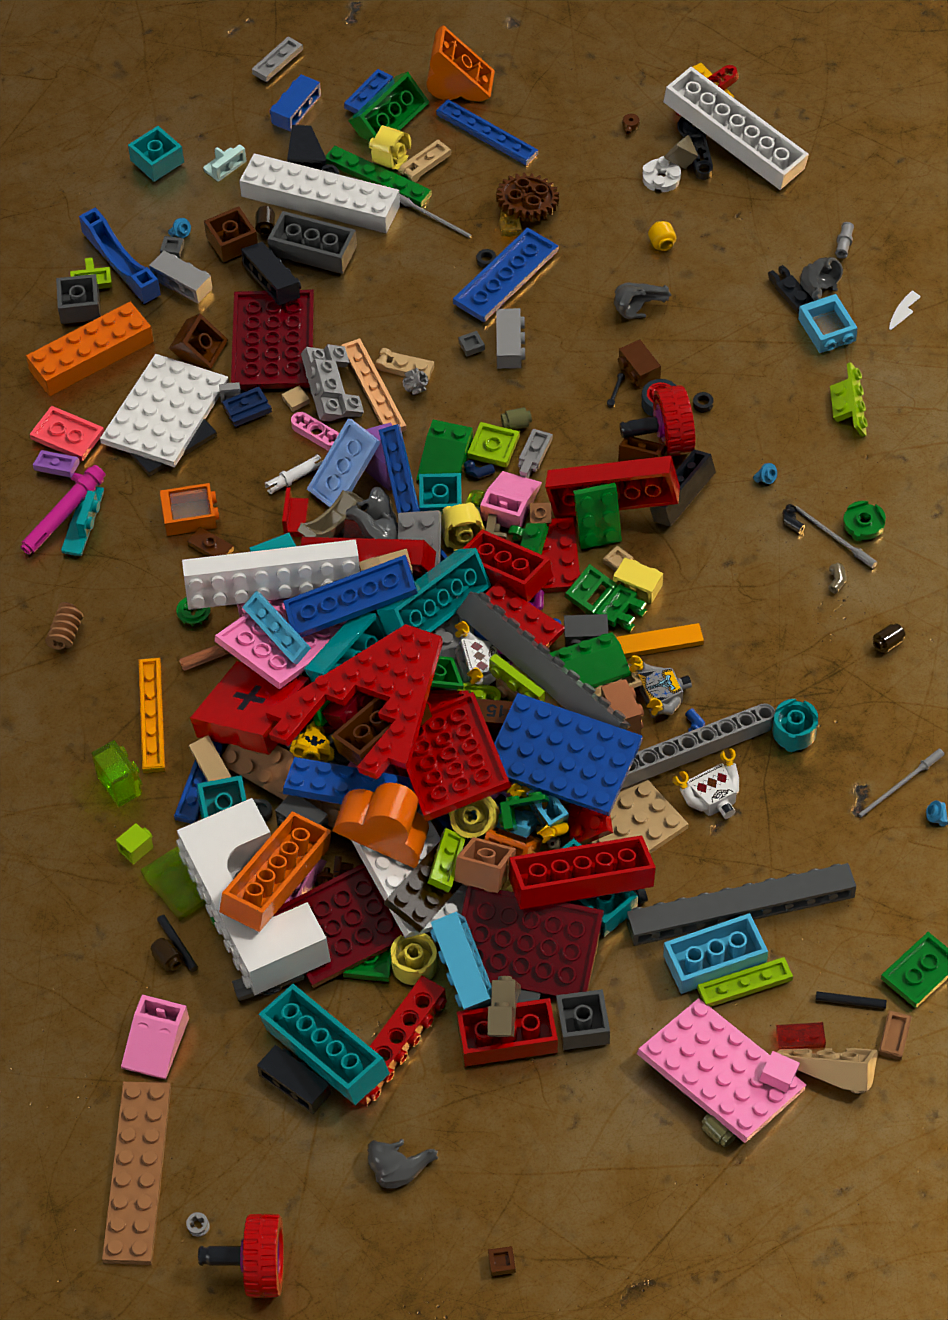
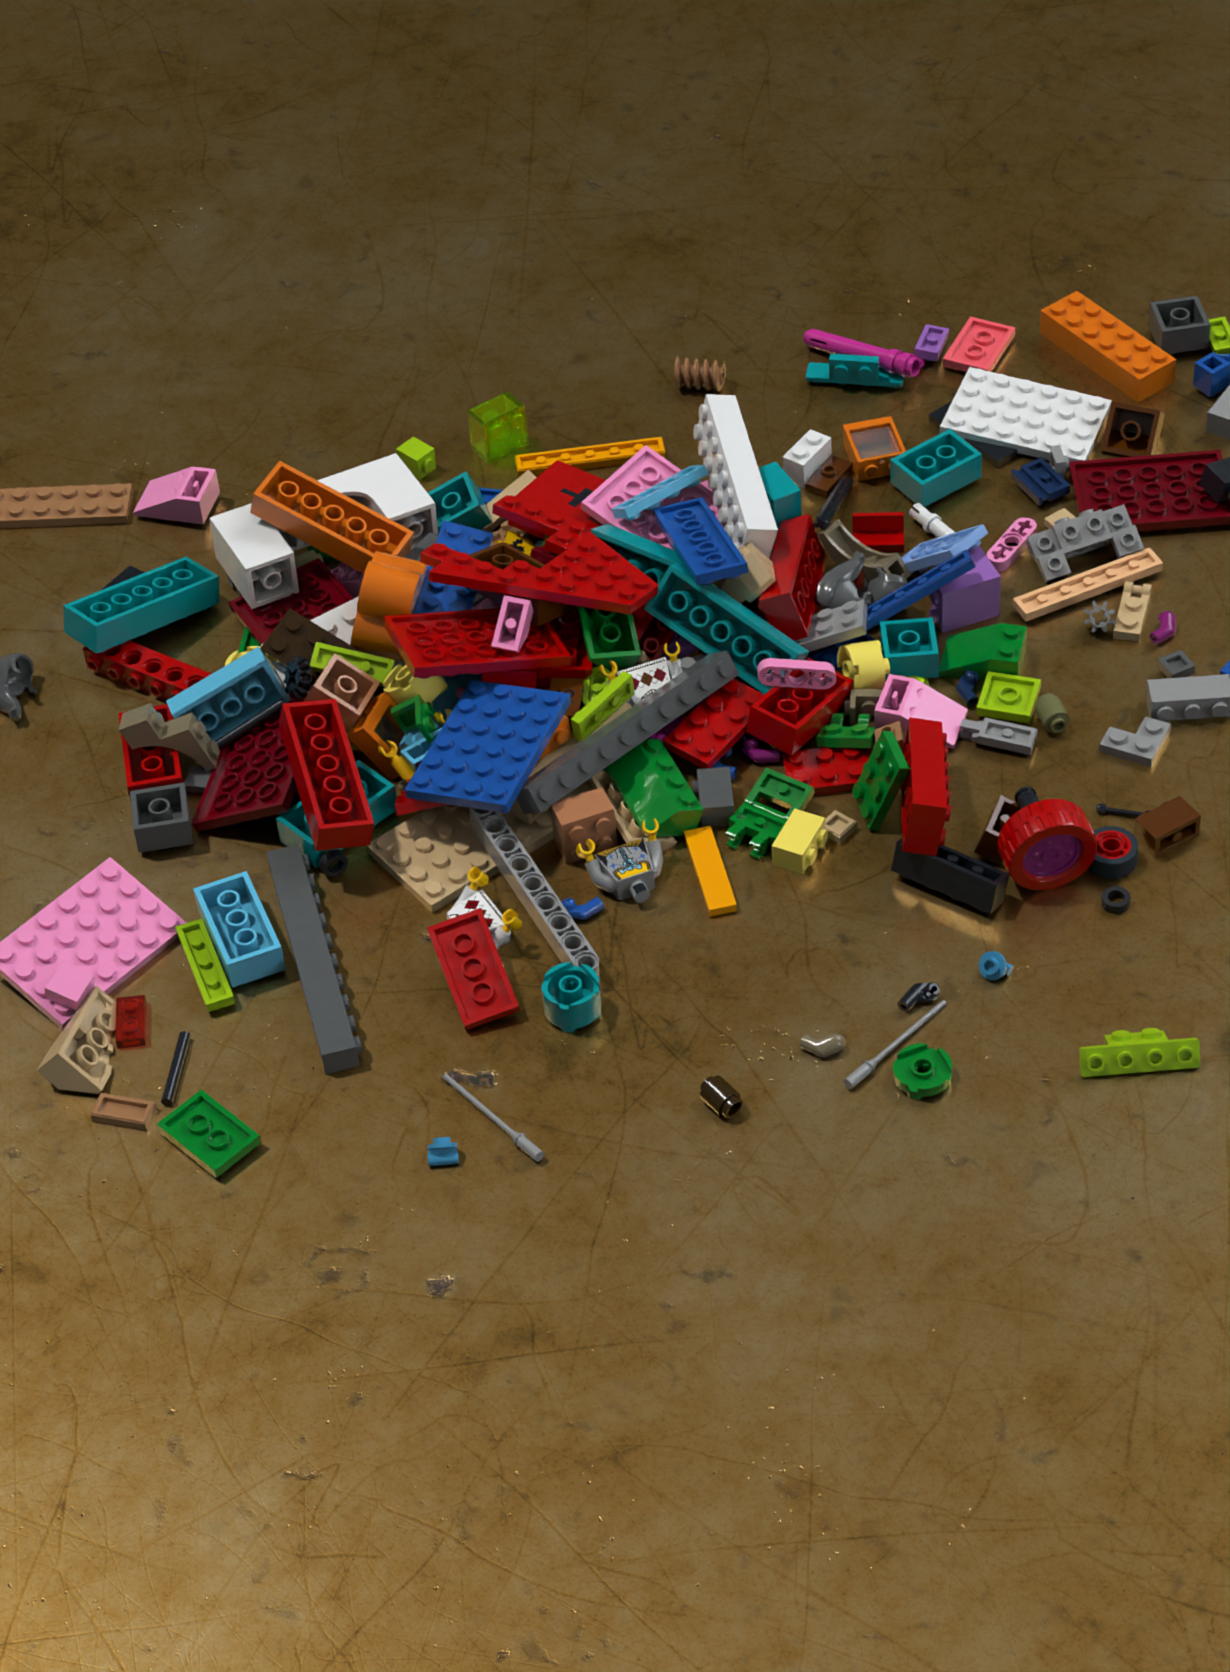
camera: 90 degrees right, 10 degrees down
none -> black bar [215,698,285,751]
none -> black gear [283,656,312,699]
none -> red plate [427,908,520,1031]
none -> bright pink slope [491,595,534,653]
none -> bright pink beam [757,658,836,689]
none -> white brick [782,429,832,488]
none -> black axle [814,475,854,530]
none -> teal brick [890,429,982,507]
none -> light grey plate [1099,716,1171,767]
none -> magenta arm [1149,611,1176,645]

